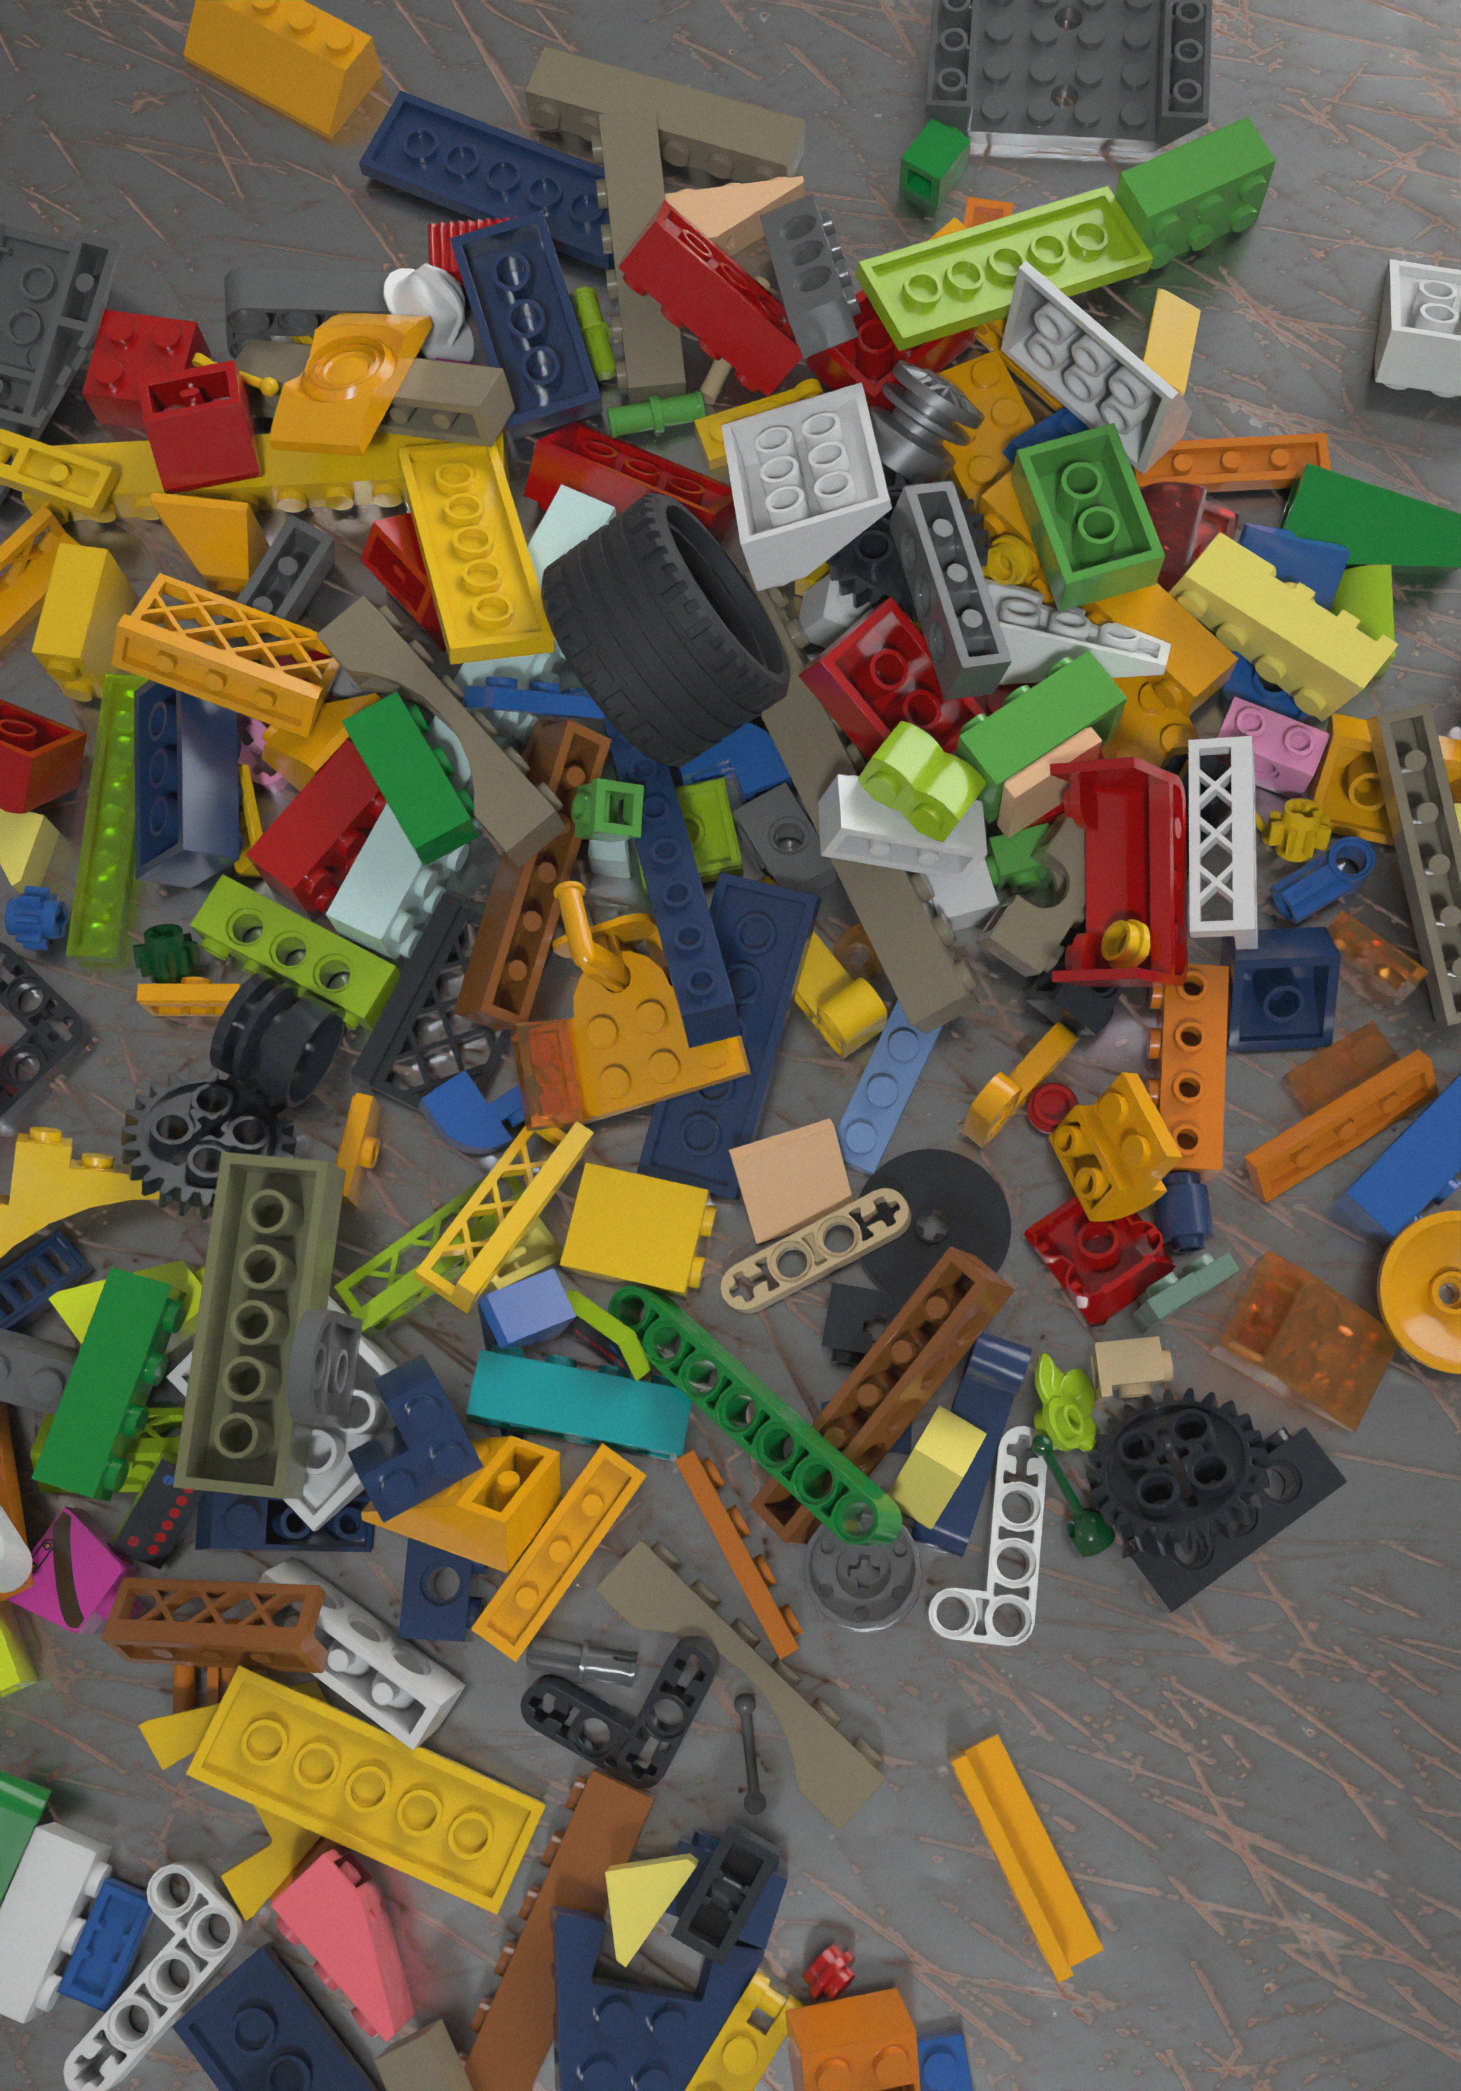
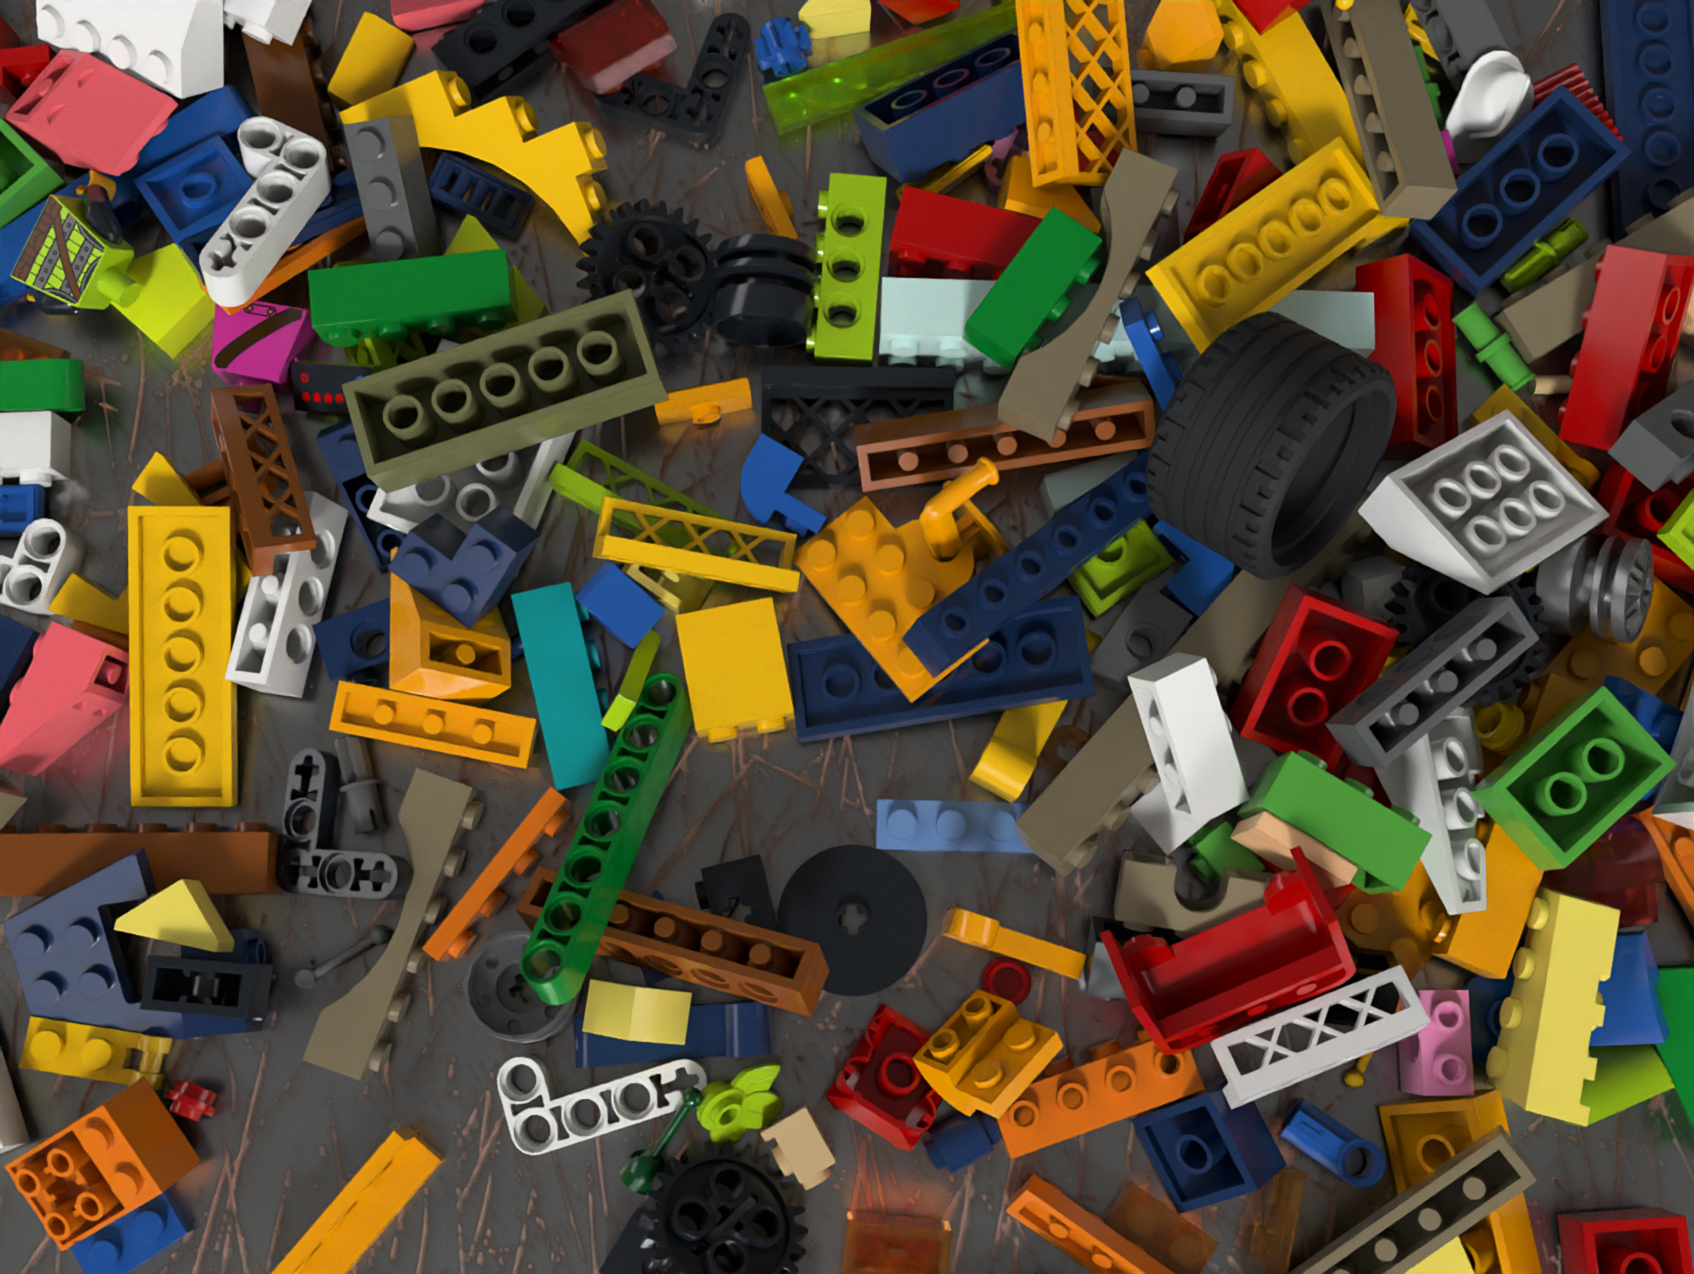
camera: 55 degrees right, 5 degrees up
dark green gear [133,924,200,984] -> none
light orange slope [269,312,432,456] -> none
dark grey plate [287,1308,363,1429] -> none
clear orange plate [510,1019,583,1131] -> none
bright green brick [571,778,644,842] -> none
tan beam [720,1188,911,1314] -> none
light nougat tile [729,1118,854,1244] -> none
lime brick [857,721,987,843] -> none
yellow plate [1101,919,1150,968] -> none
sand green plate [1131,1252,1240,1333] -> none
yellow gear [1266,798,1332,862] -> none

